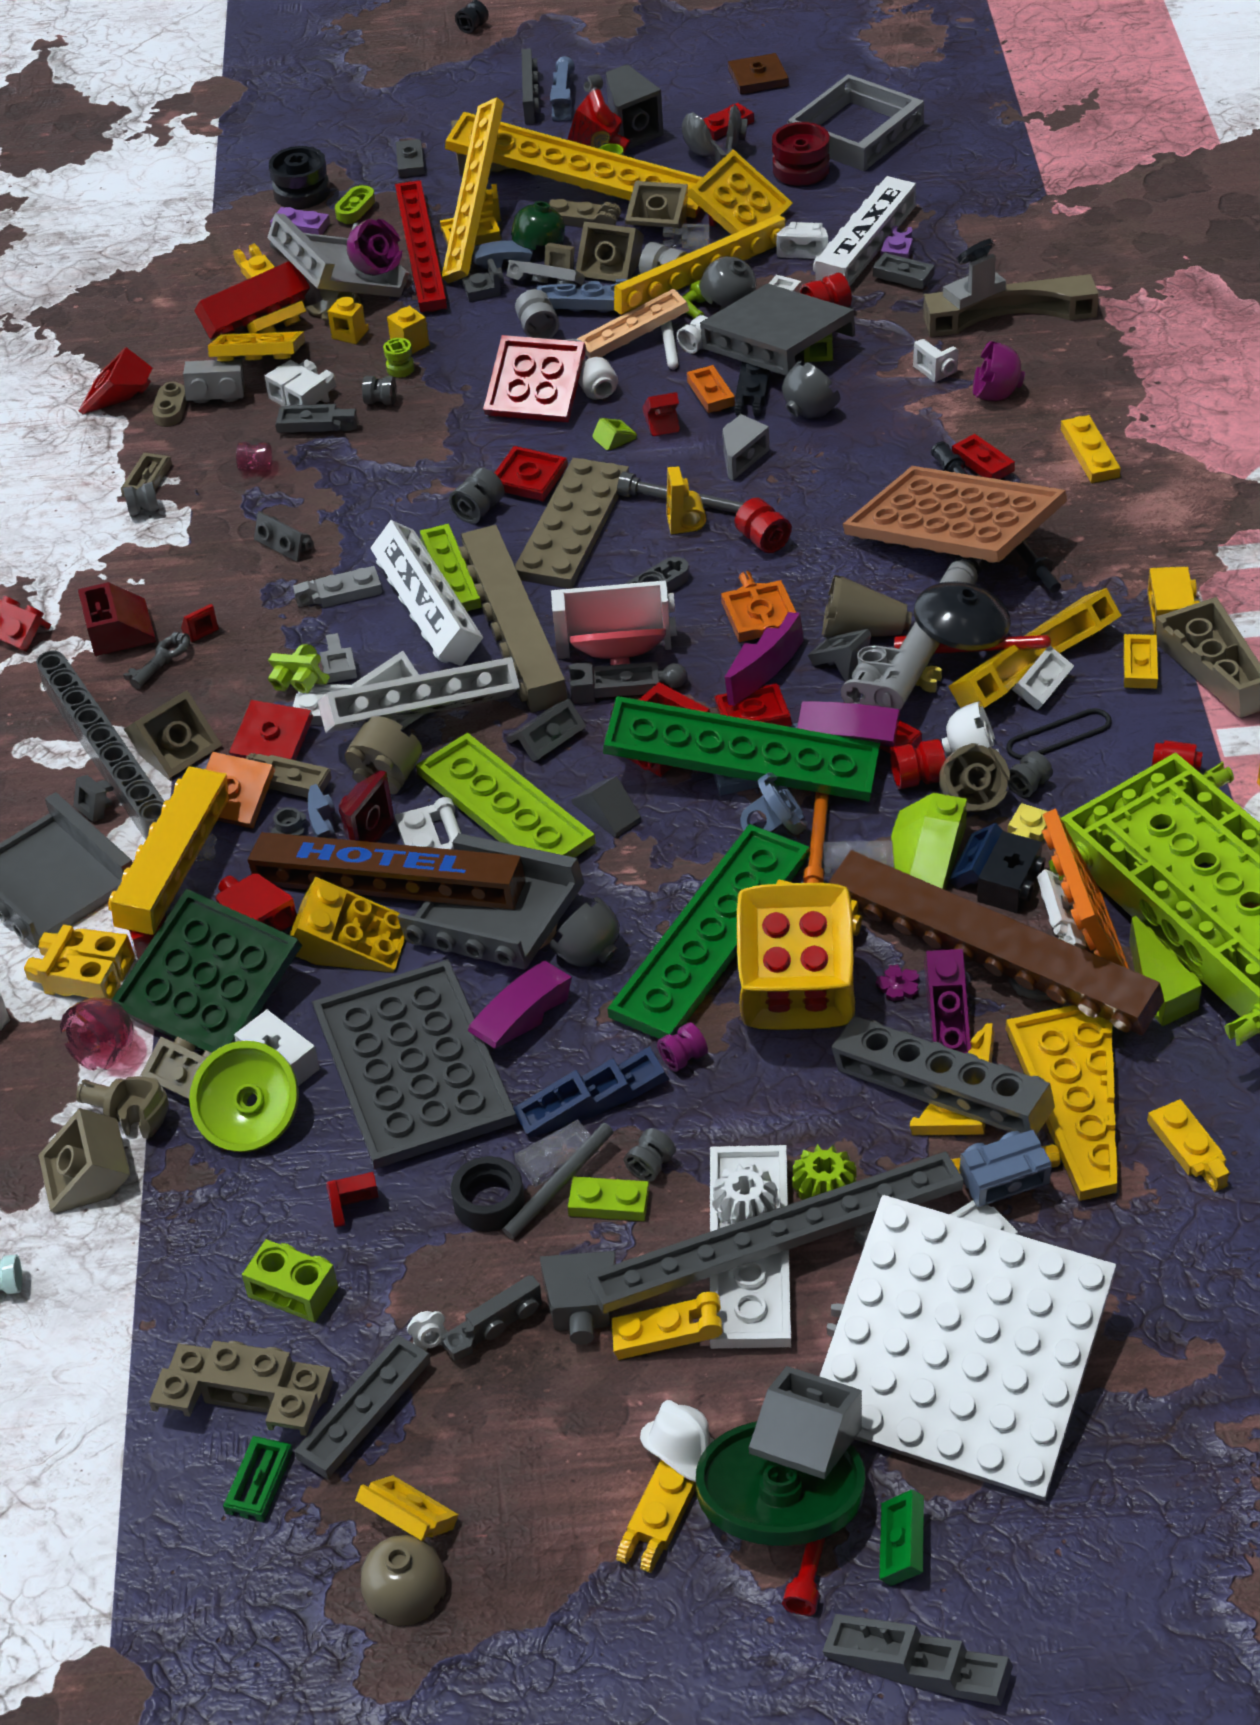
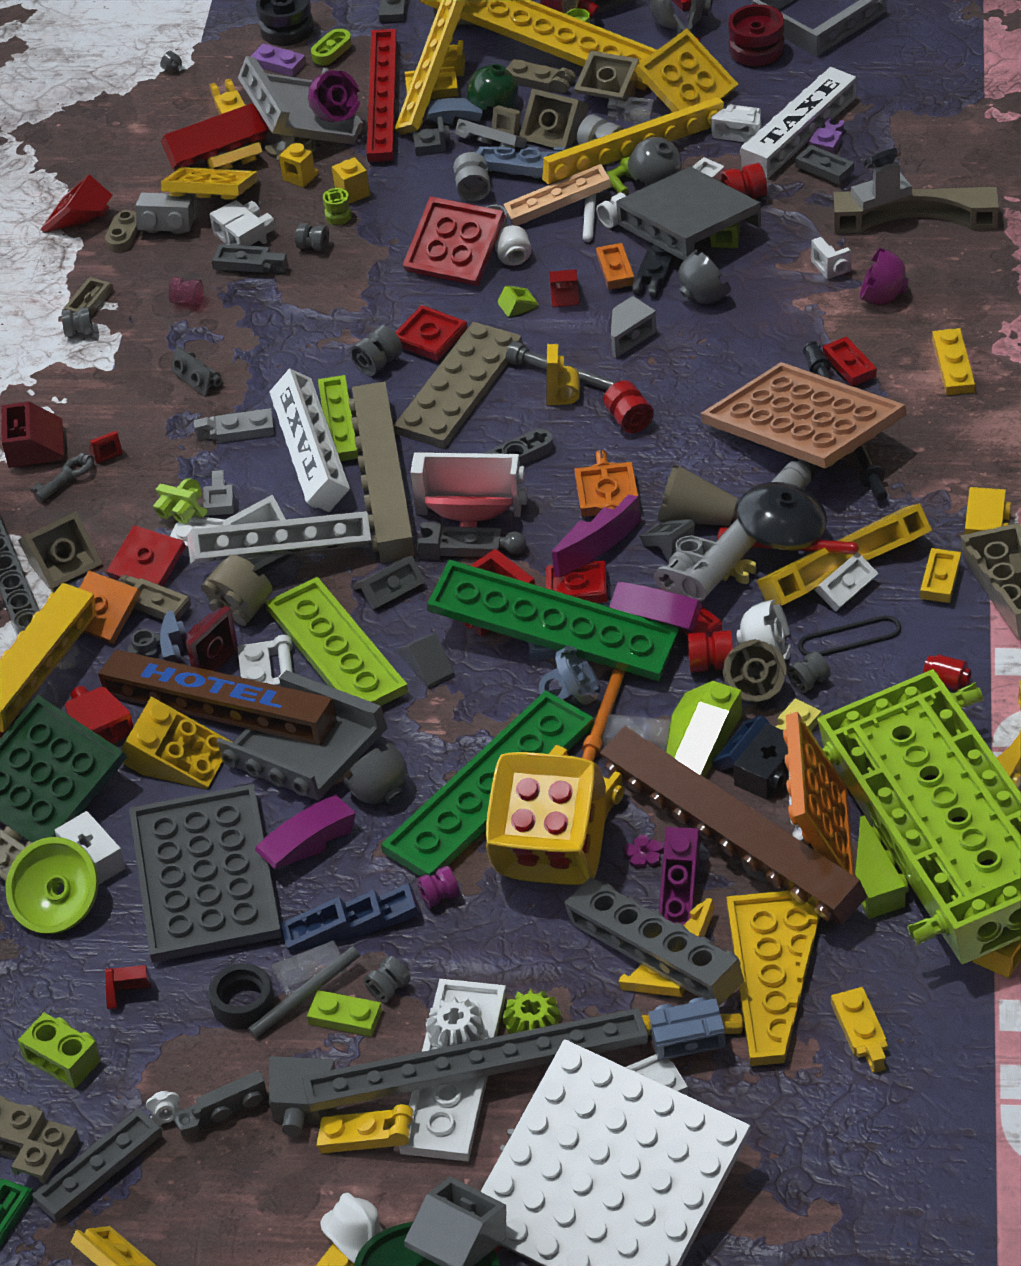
camera: 10 degrees right, 0 degrees up
none -> dark grey hinge [160,51,182,73]

